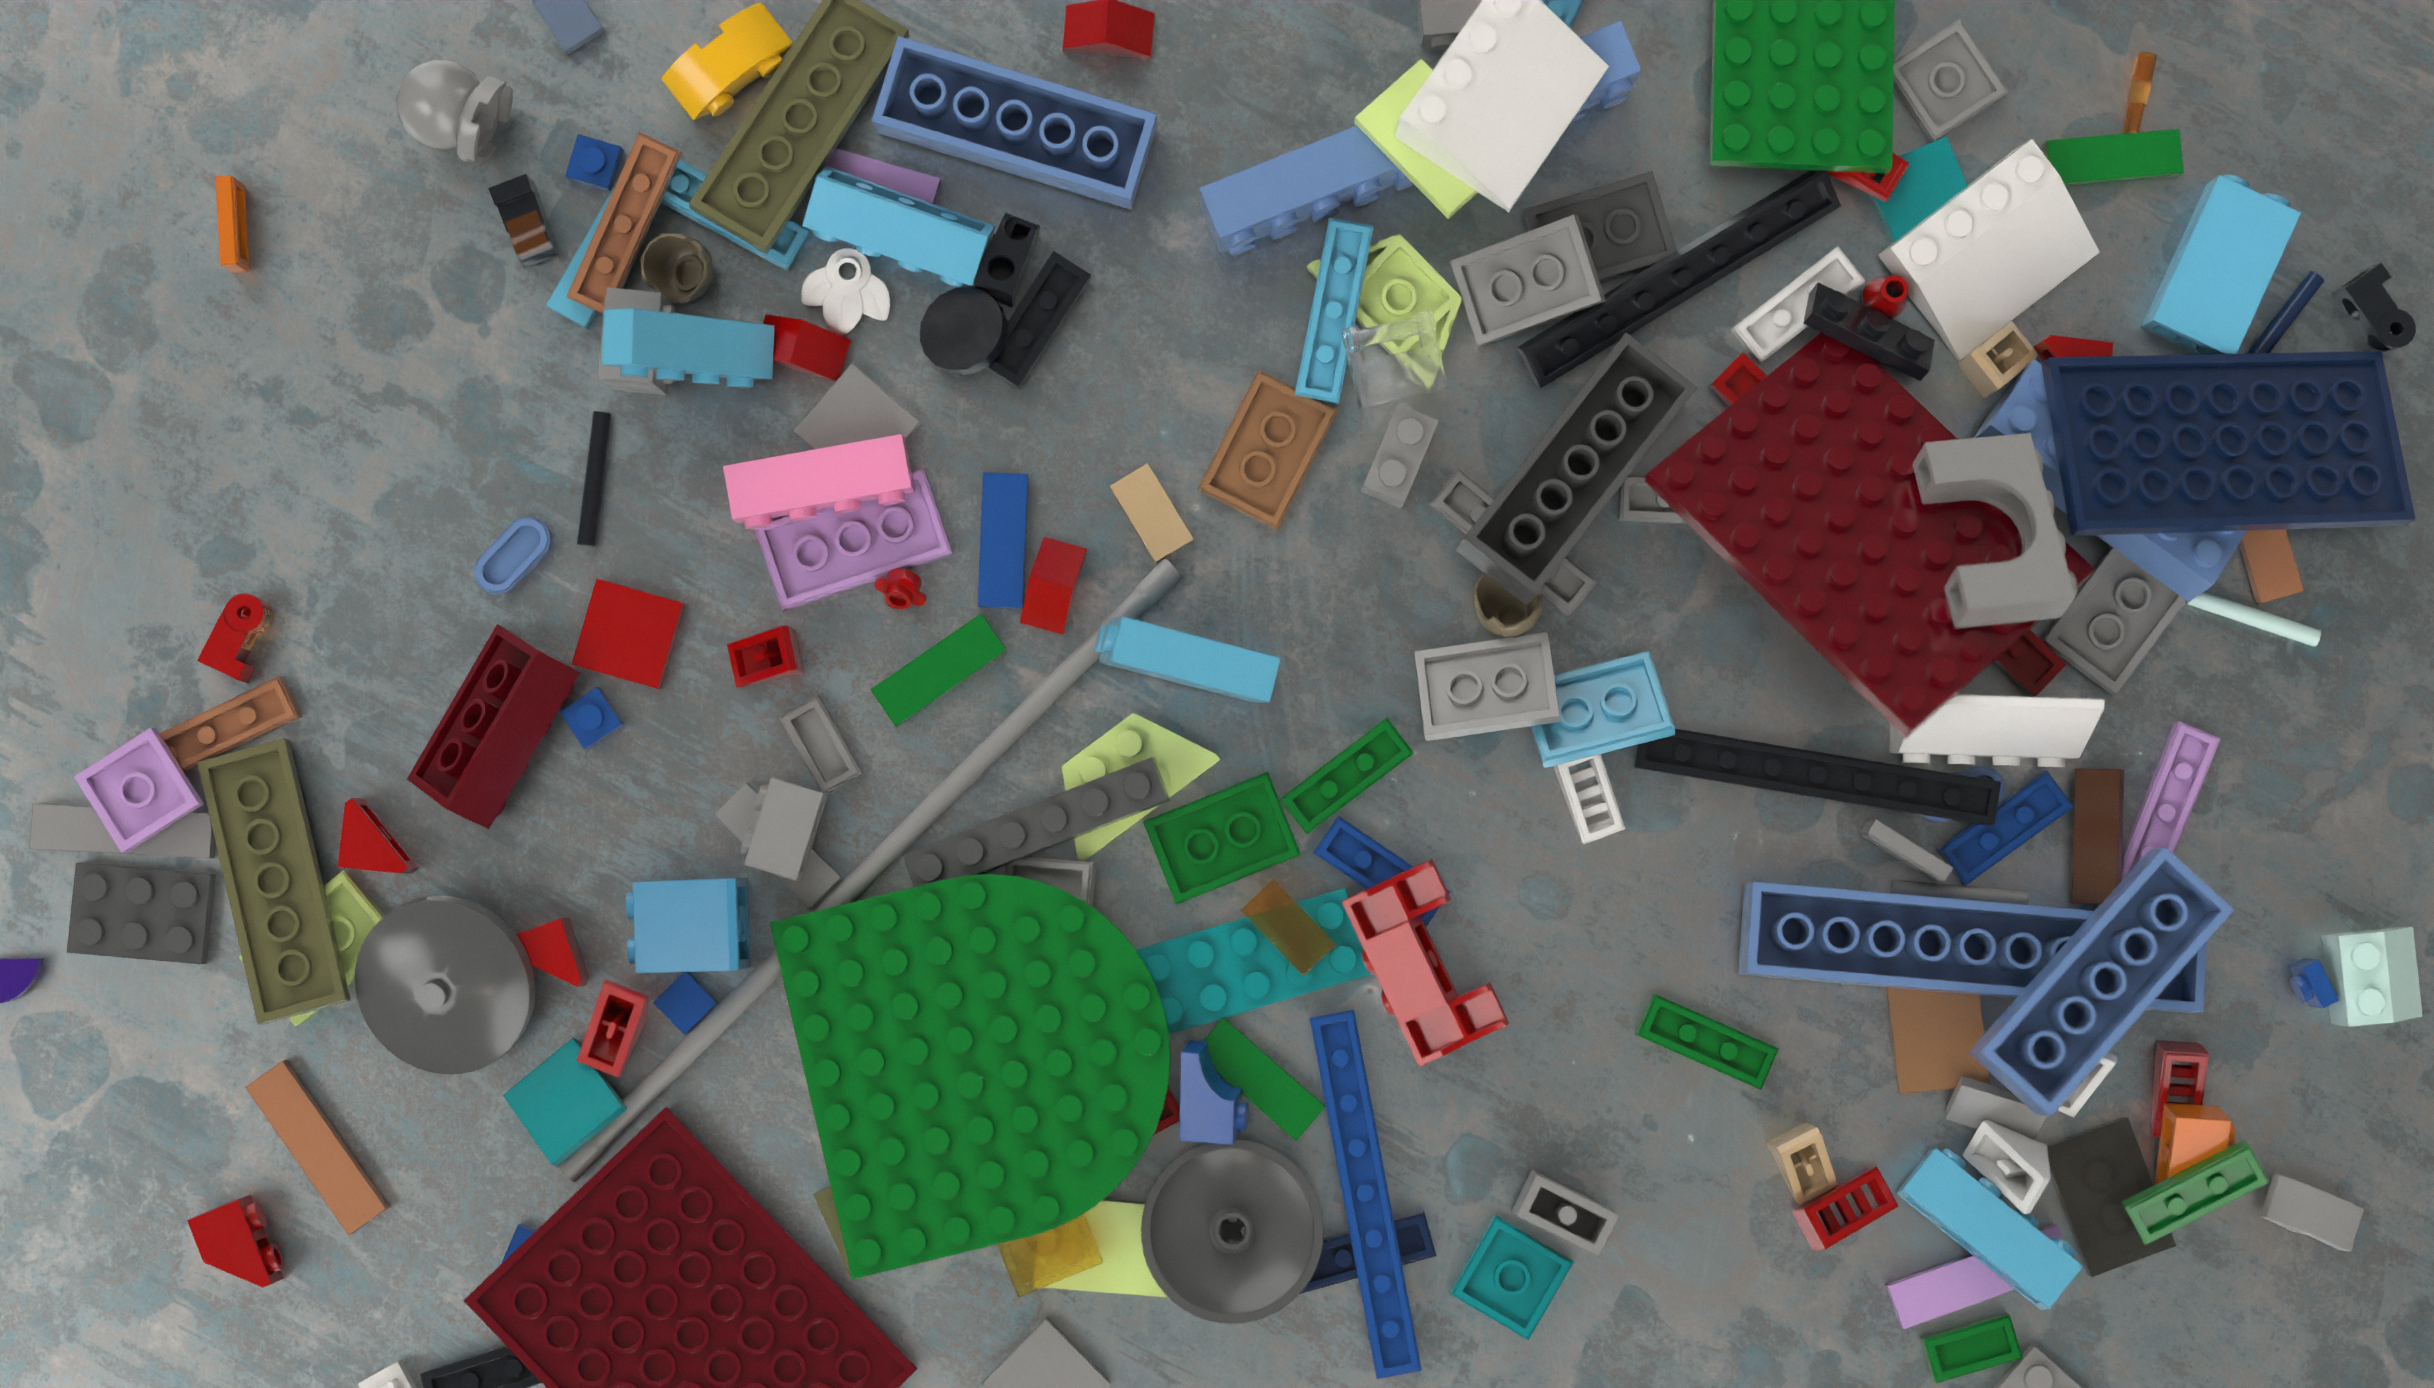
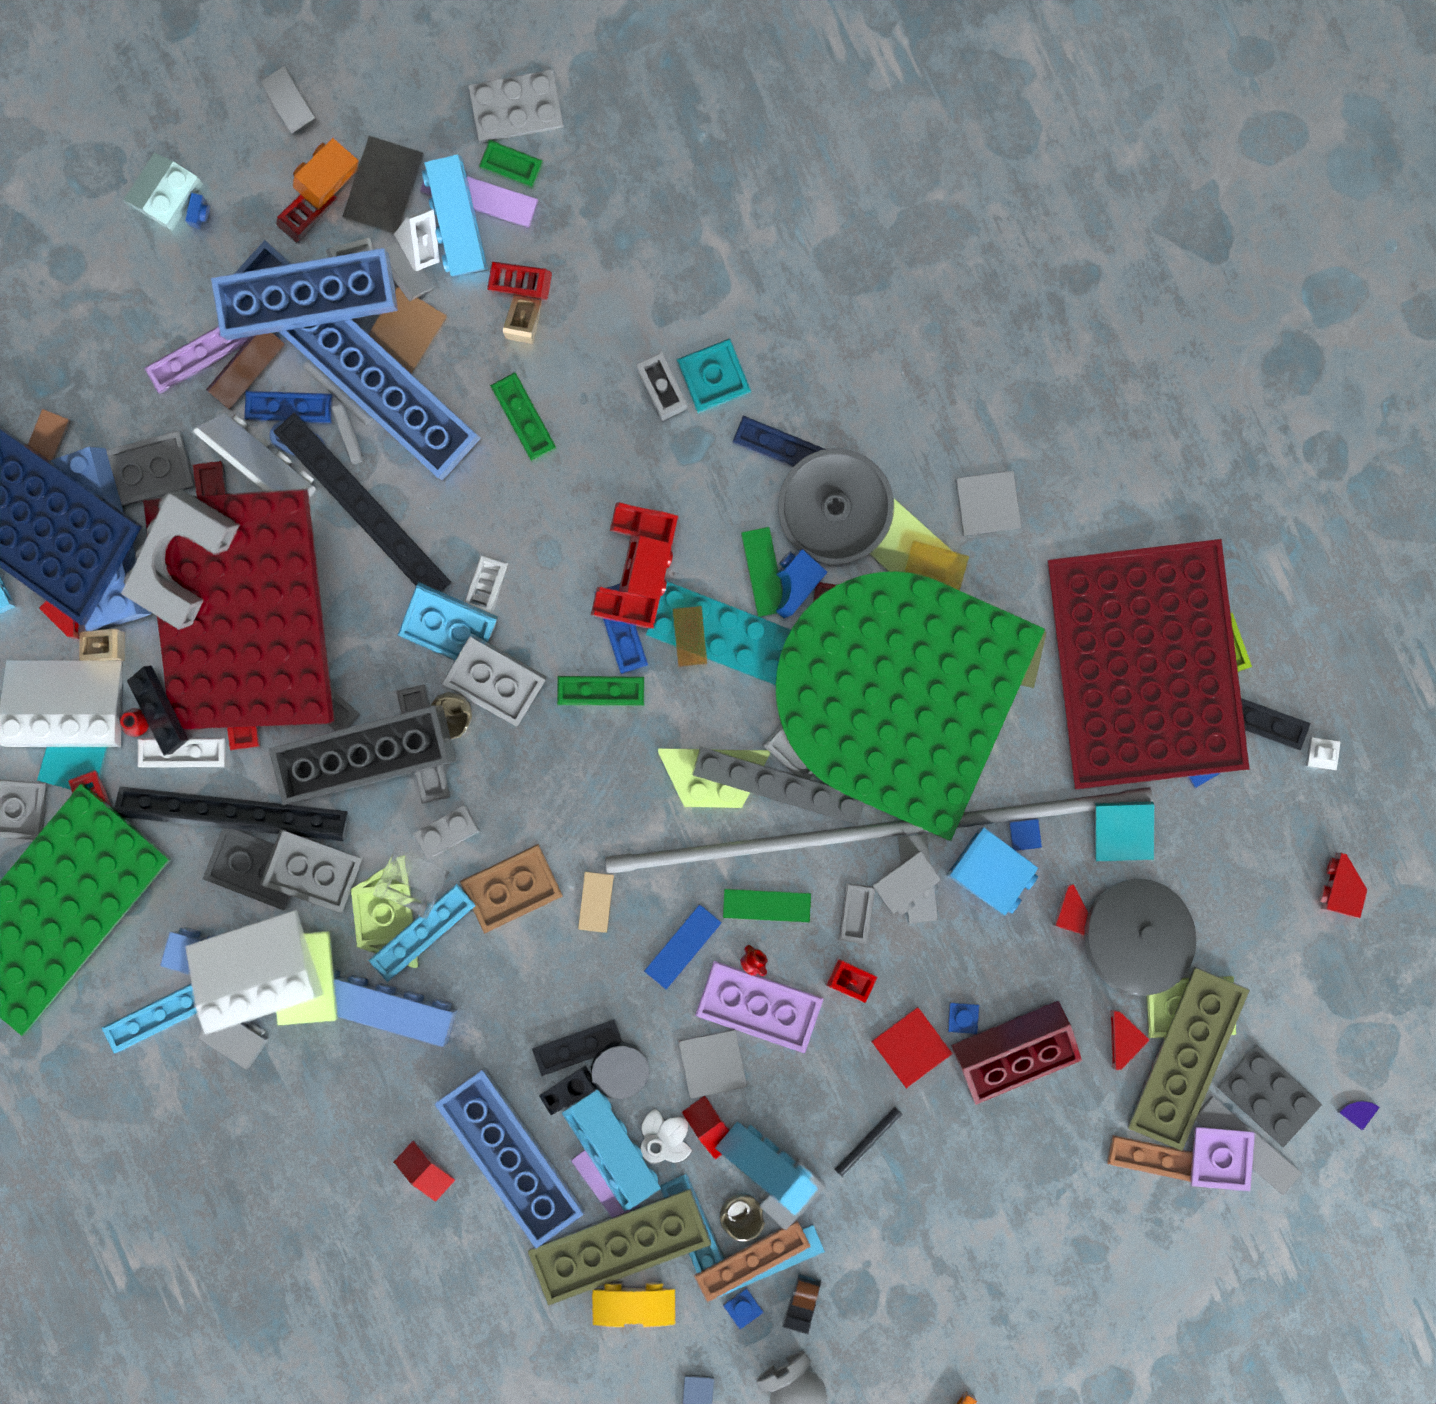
camera: 140 degrees left, 0 degrees up
red leg [197,593,273,684] -> none
nougat tile [245,1060,389,1235] -> none
medium blue tile [474,517,553,595] -> none
red slope [577,979,648,1078] -> none
bright pink brick [723,434,915,529] -> none
red slope [1020,537,1087,635] -> none
medium azure brick [1094,616,1281,703] -> none
green tile [1143,772,1301,905] -> none
blue tile [1310,1010,1422,1379] -> none
green tile [2122,1139,2270,1245] -> none
light aqua bar [2186,591,2321,647] -> none

